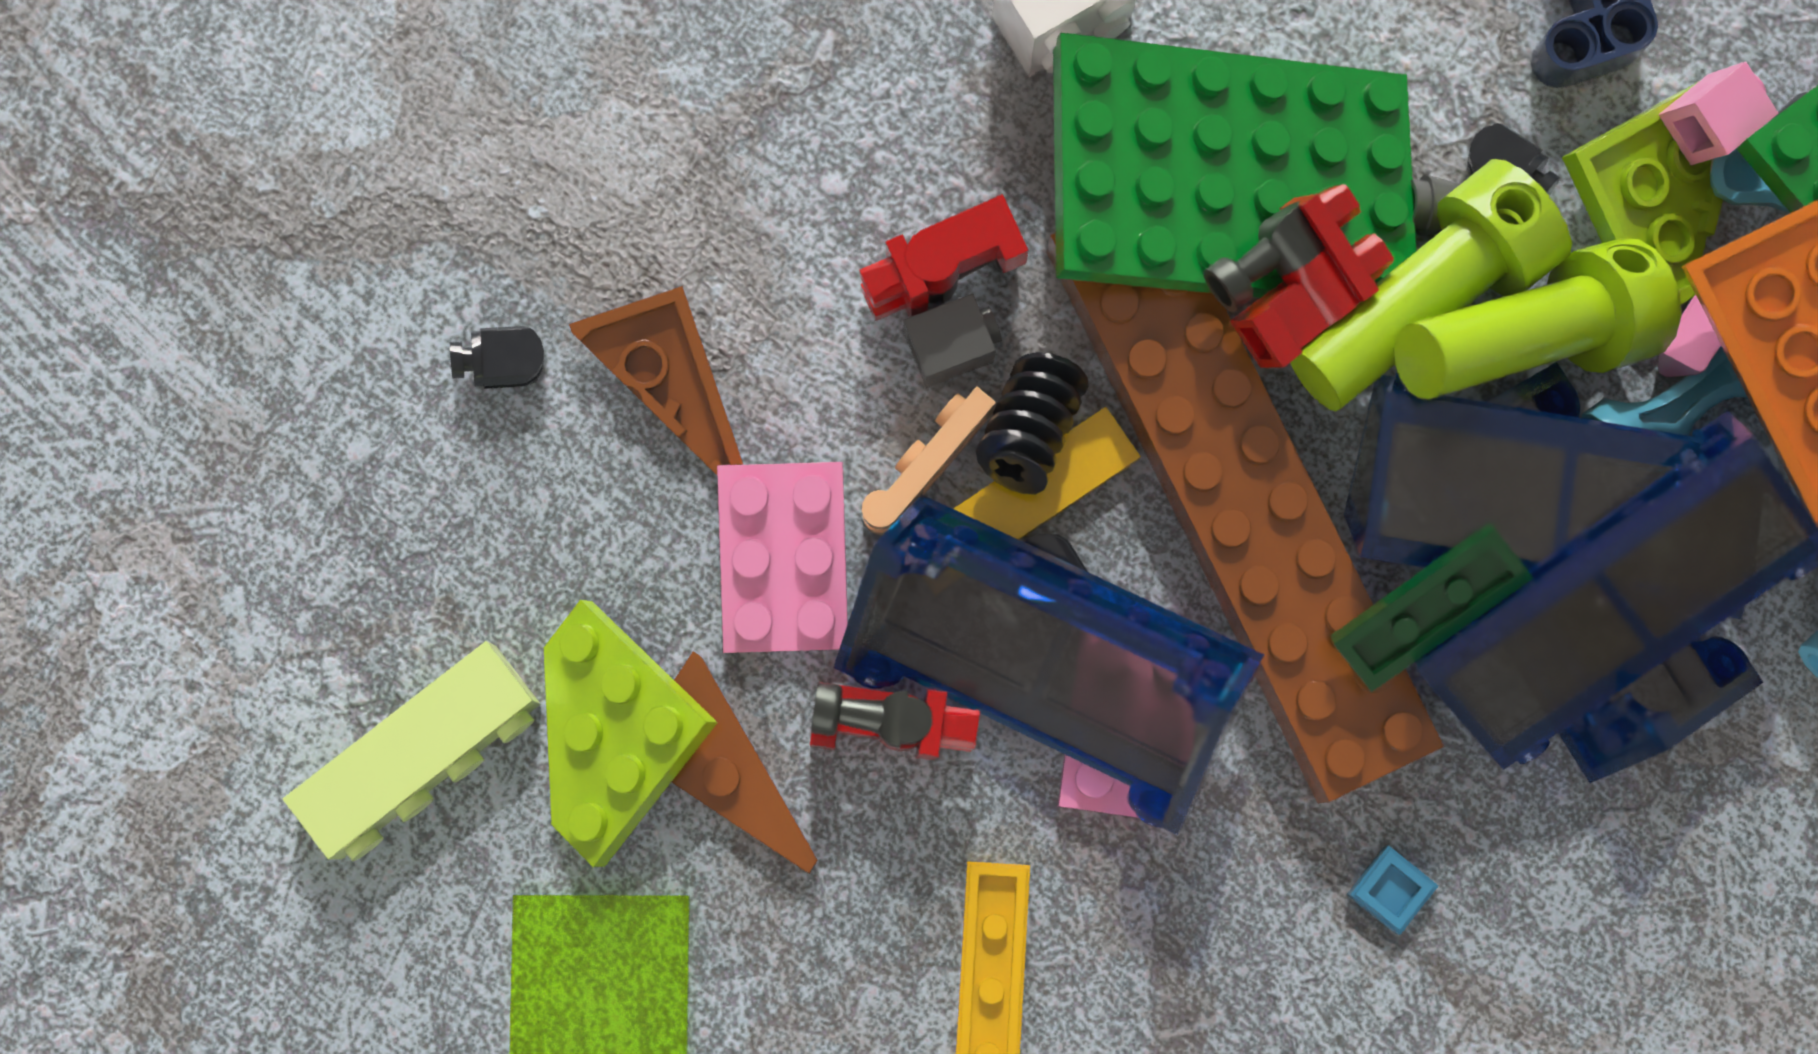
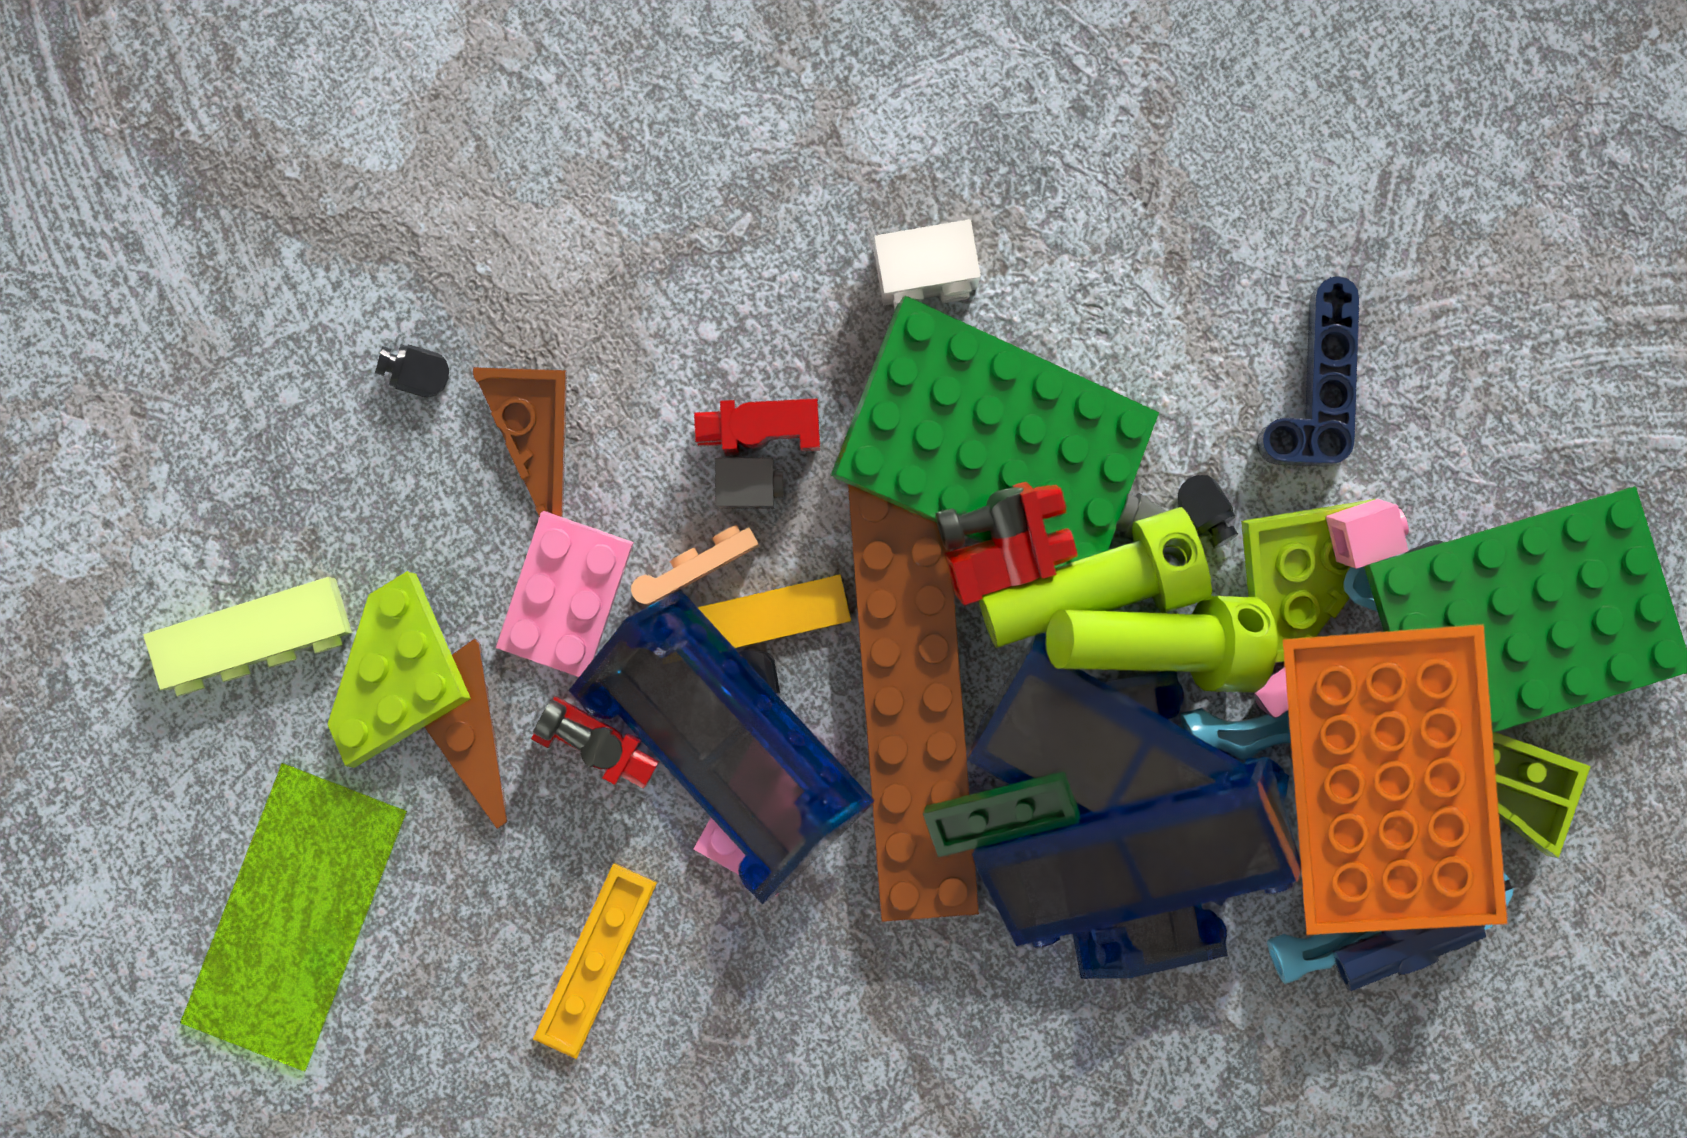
camera: 20 degrees right, 5 degrees up
black piece [976,352,1089,495] -> none
dark azure tile [1346,845,1439,935] -> none

